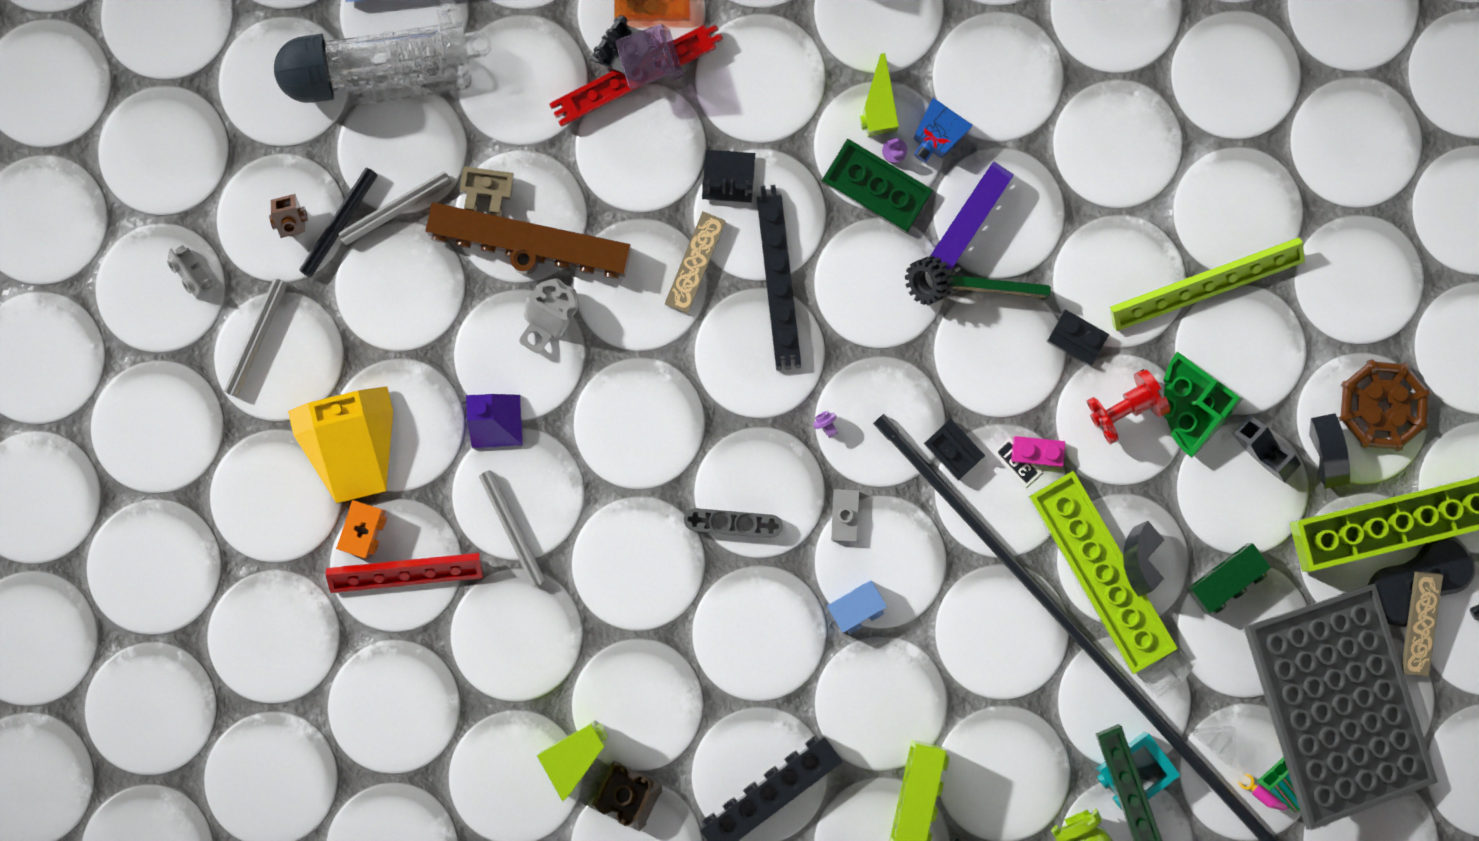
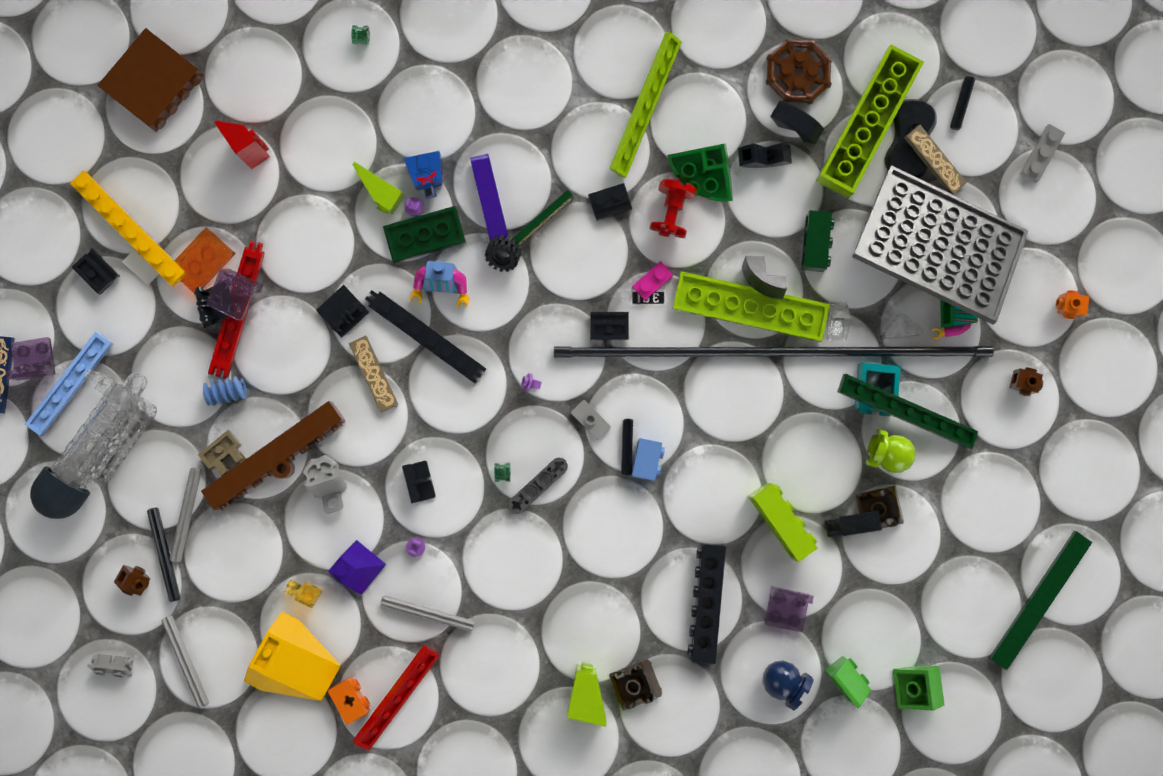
camera: 50 degrees left, 0 degrees up
none -> medium blue piece [203,376,247,406]
none -> clear yellow plate [285,580,322,608]
none -> black panel [402,461,436,504]
none -> medium lavender plate [406,537,425,557]
none -> torso [410,261,470,308]
none -> clear green wheel [494,463,511,482]
none -> black axle [621,419,633,475]

